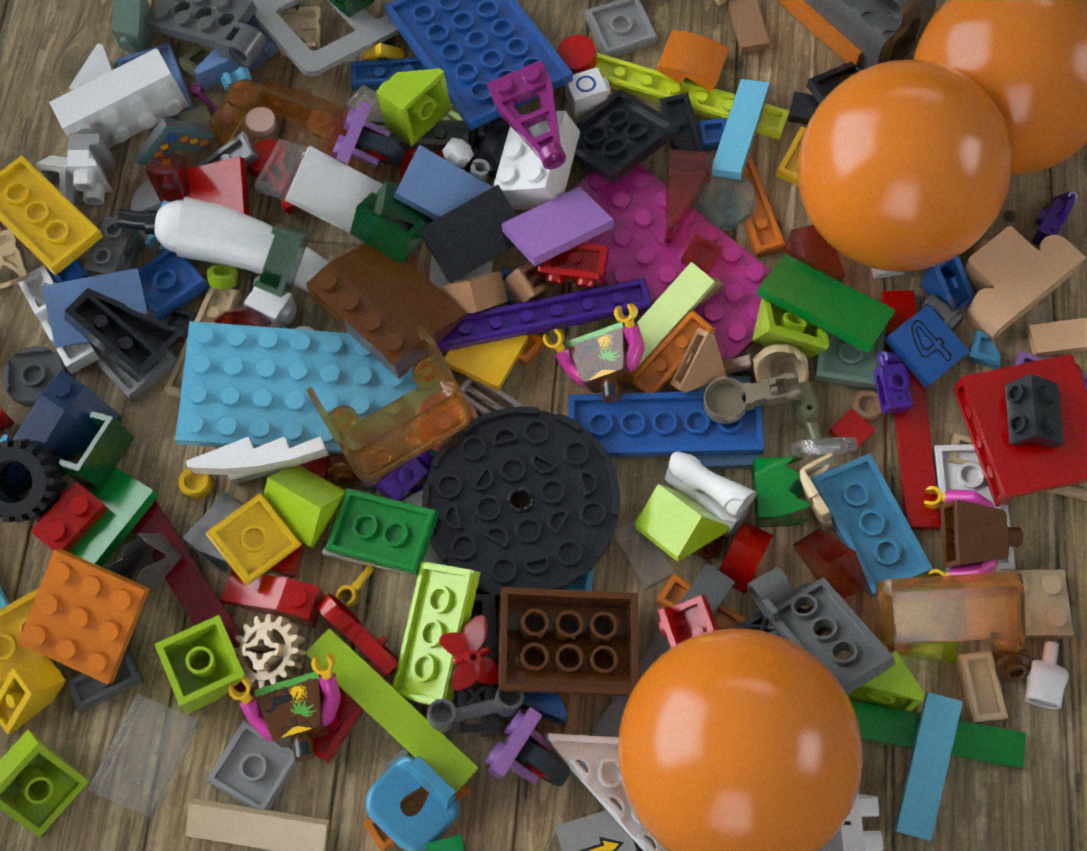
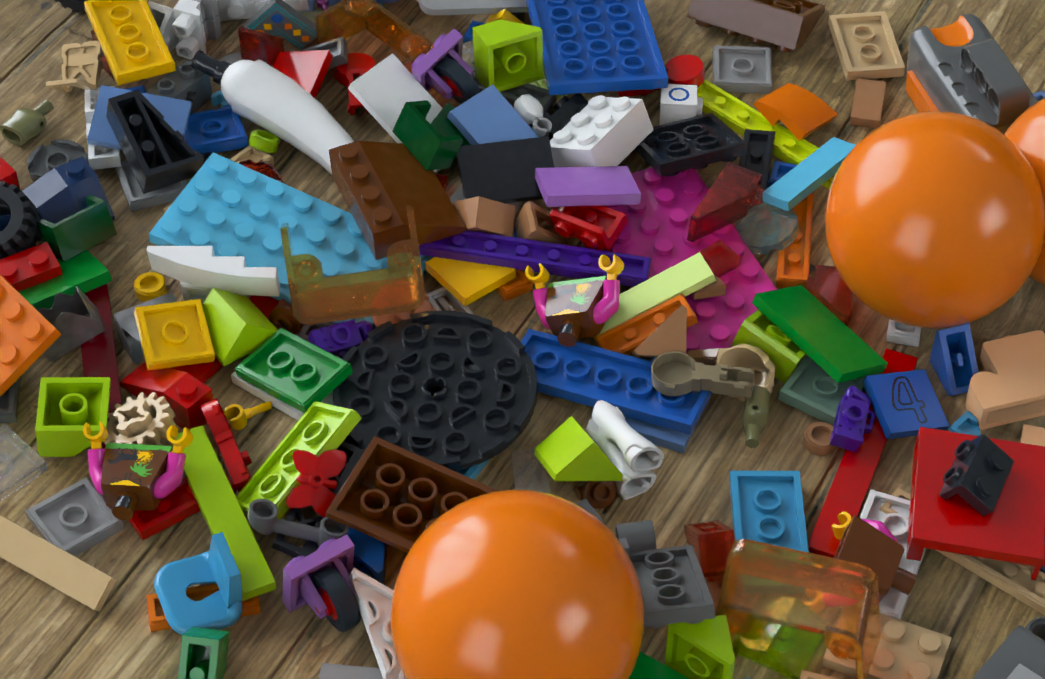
camera: 20 degrees right, 20 degrees down
white brick [244,287,297,328] -> none
white tile [246,107,277,137] -> none
dark green panel [253,222,311,297] -> none
clear tile [254,139,307,199] -> none
magenta plate [486,60,566,170] -> none
red slope [719,521,773,594] -> none
green piece [751,457,810,528] -> none
clear tile [791,437,858,457] -> none
tan piece [800,452,836,530] -> none
red tile [828,408,875,454] -> none
dark grey pin [922,293,964,331] -> none

